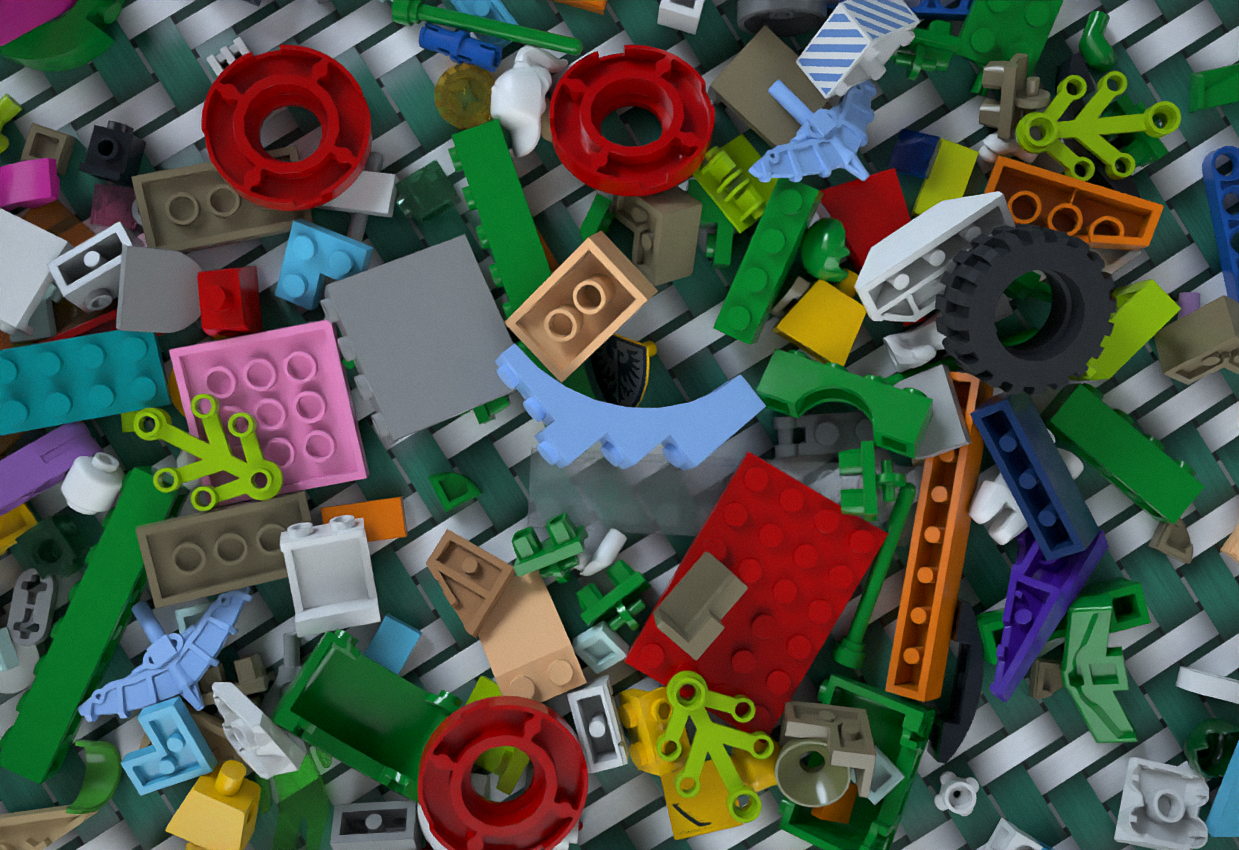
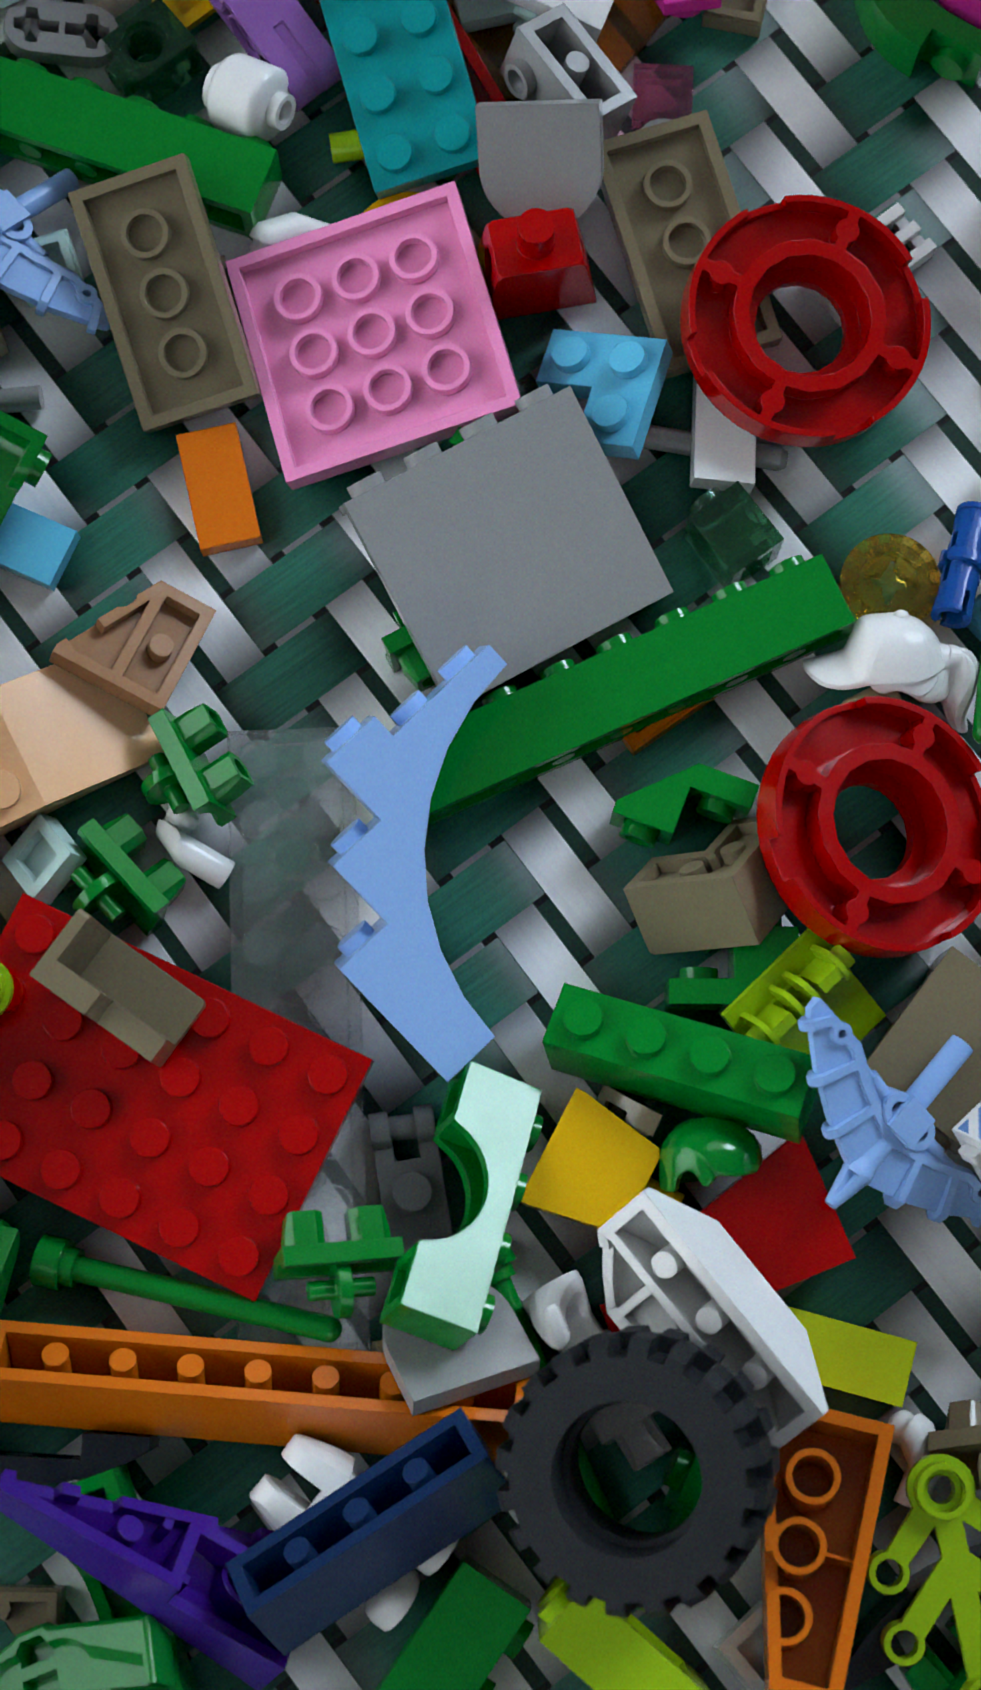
camera: 85 degrees right, 10 degrees down
black brick [79,121,146,188] -> none
lime plant [133,394,284,511] -> none
white panel [280,515,381,638] -> none
green tile [428,472,483,512] -> none
light nougat slope [504,231,658,383] -> none
shield [591,333,657,408] -> none
clear blue tile [888,129,942,179] -> none

